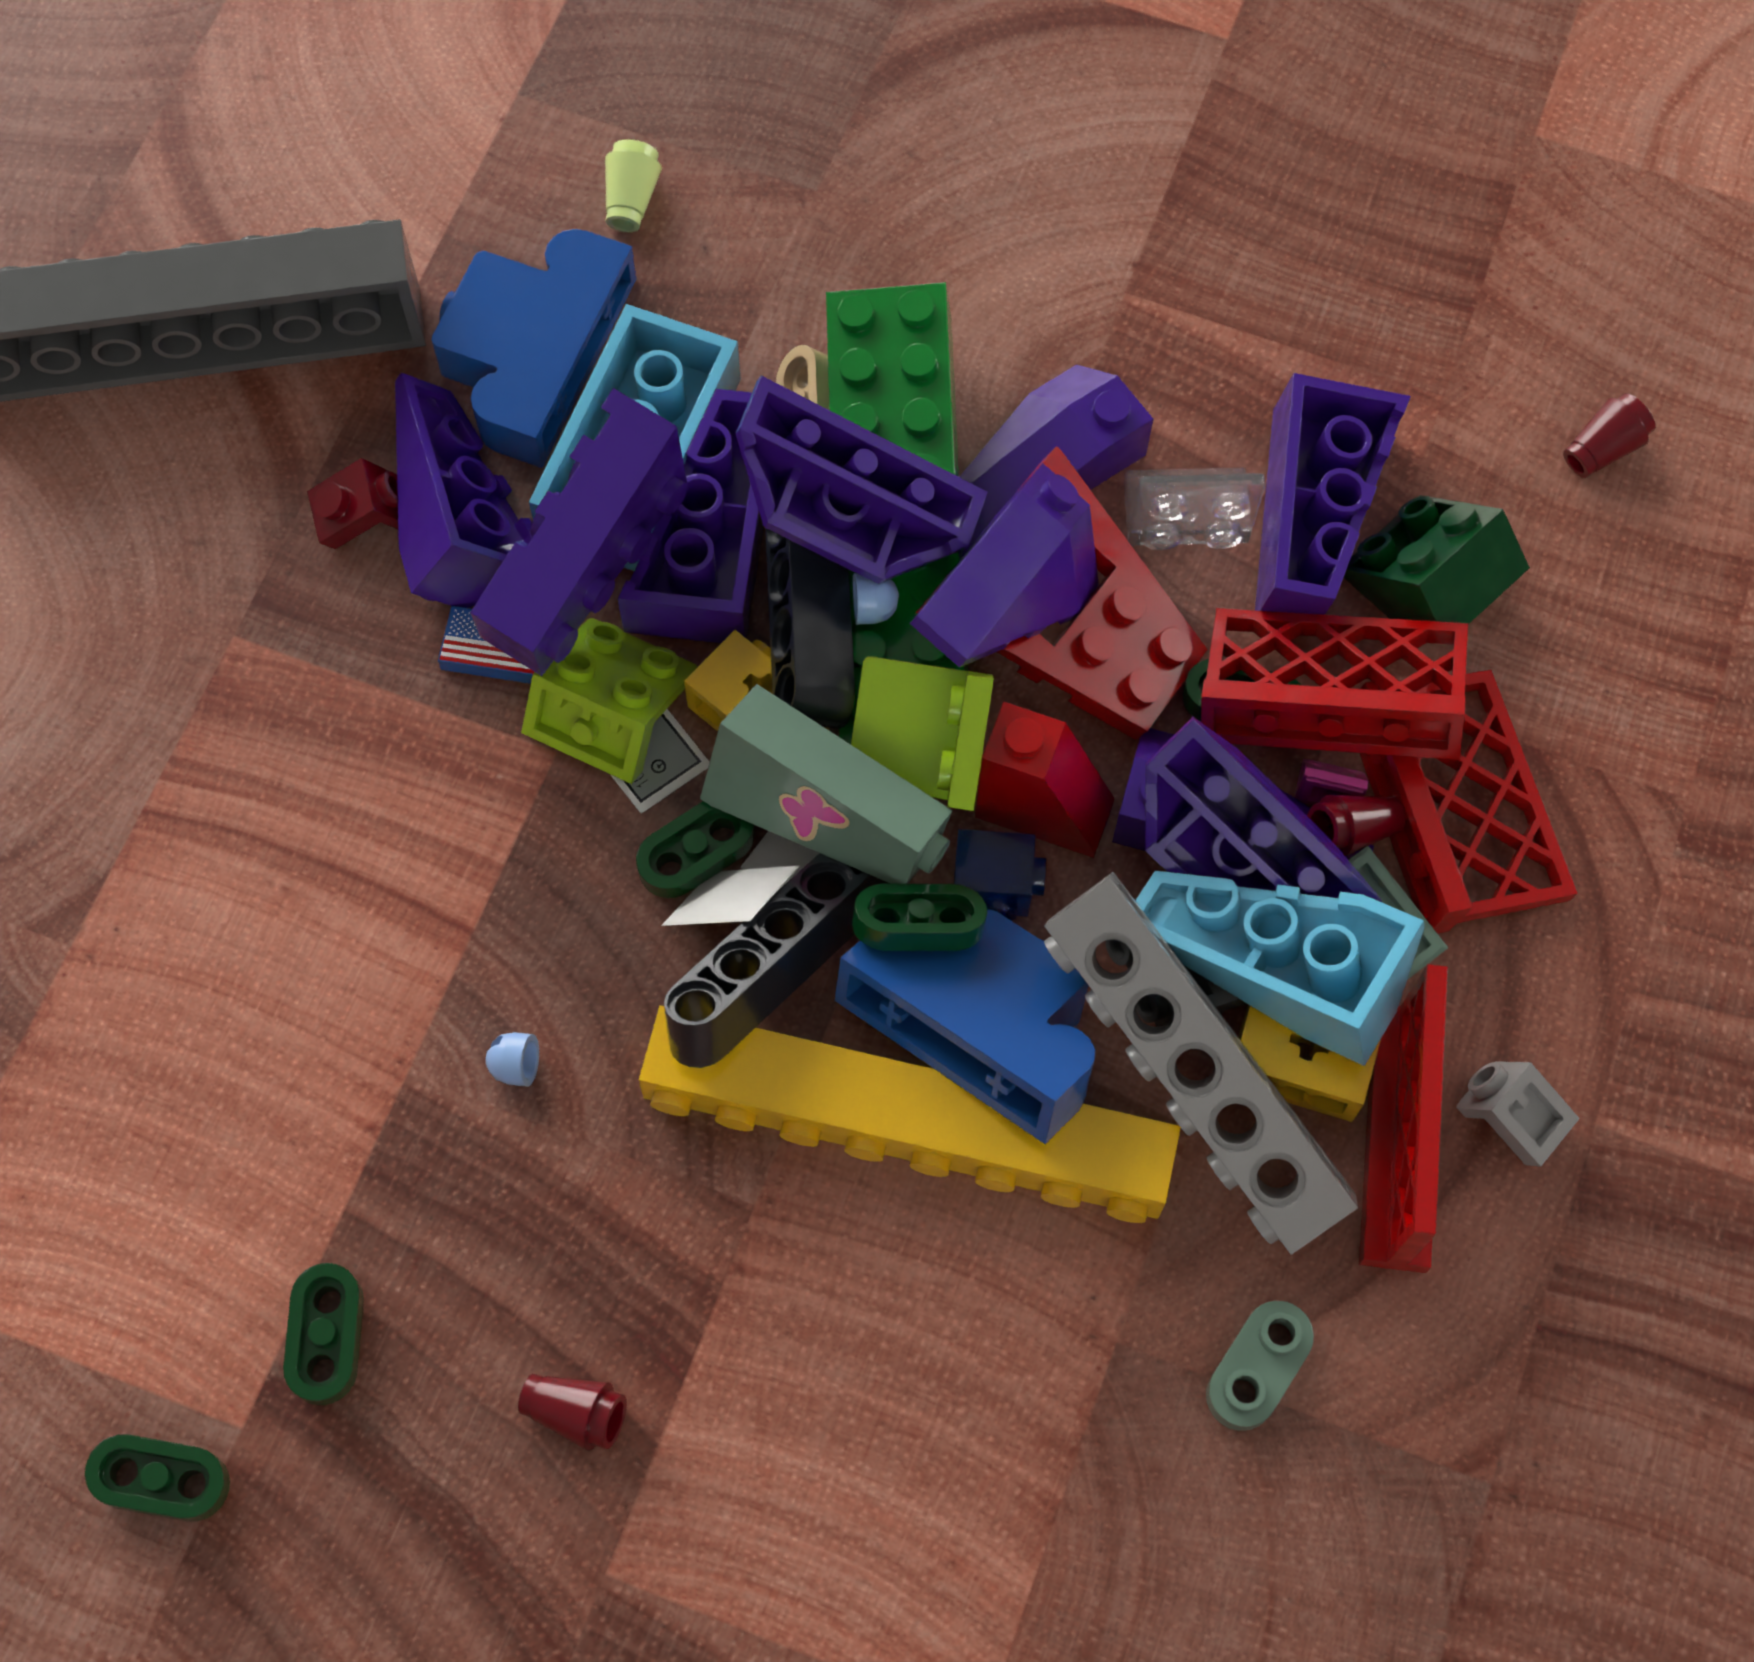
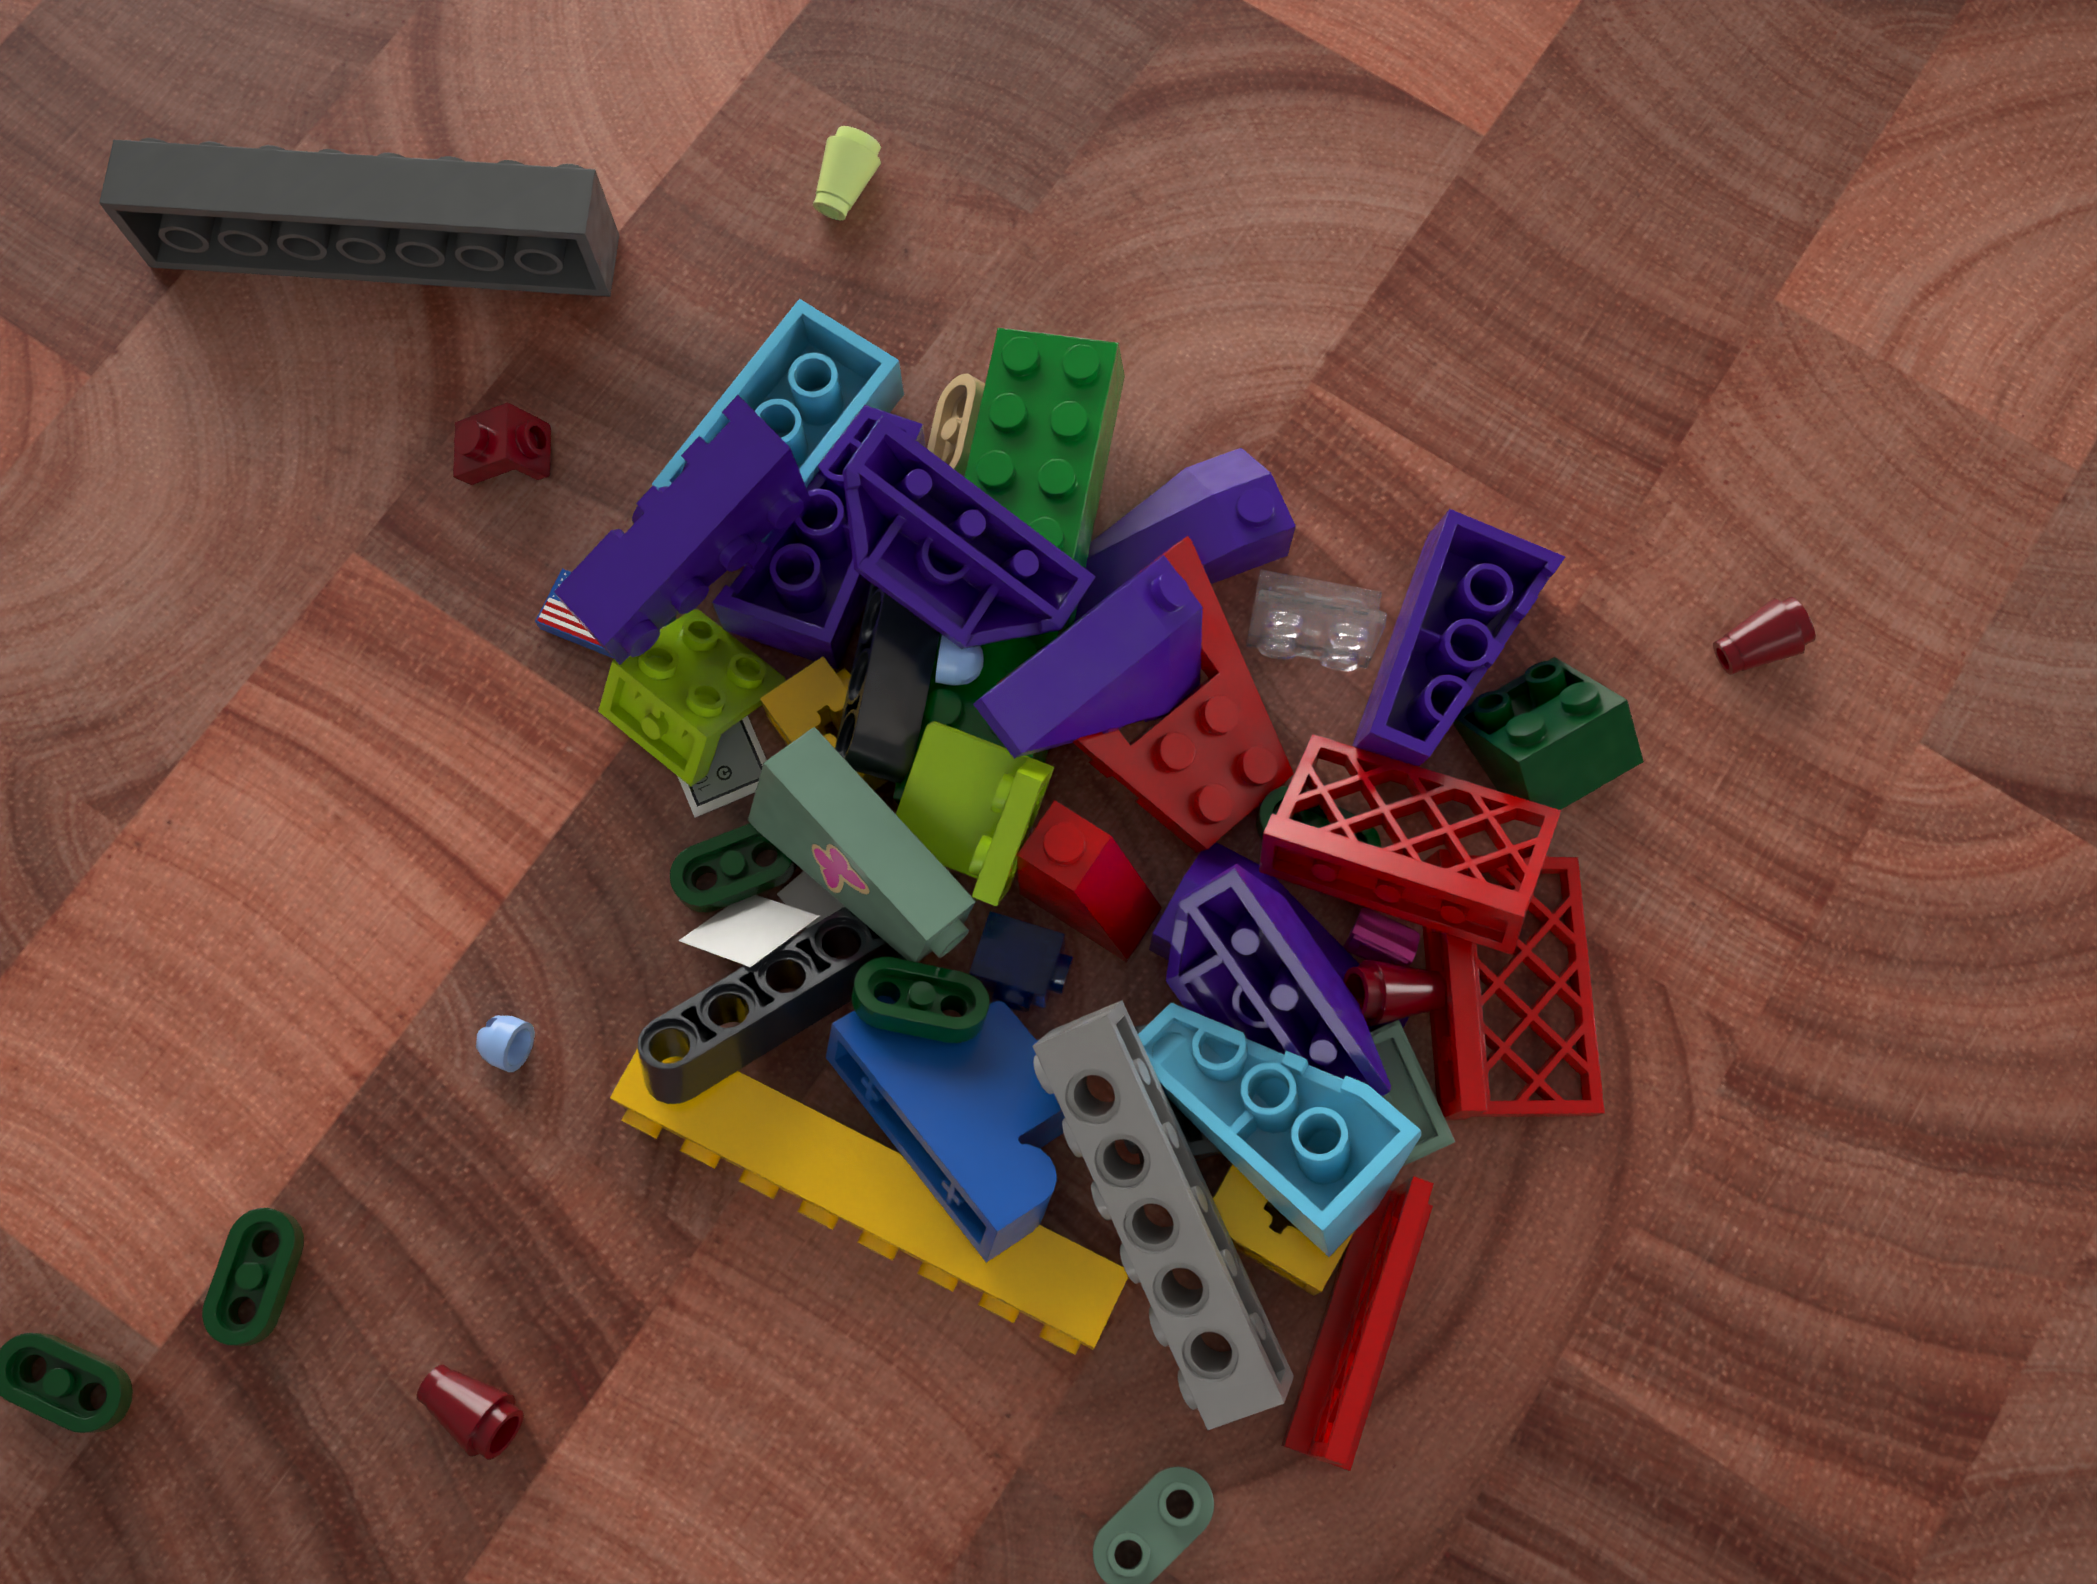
camera: 15 degrees right, 5 degrees up
dark purple wedge [395,372,533,608] -> none
blue brick [431,229,636,468] -> none
light grey bracket [1456,1061,1580,1167] -> none

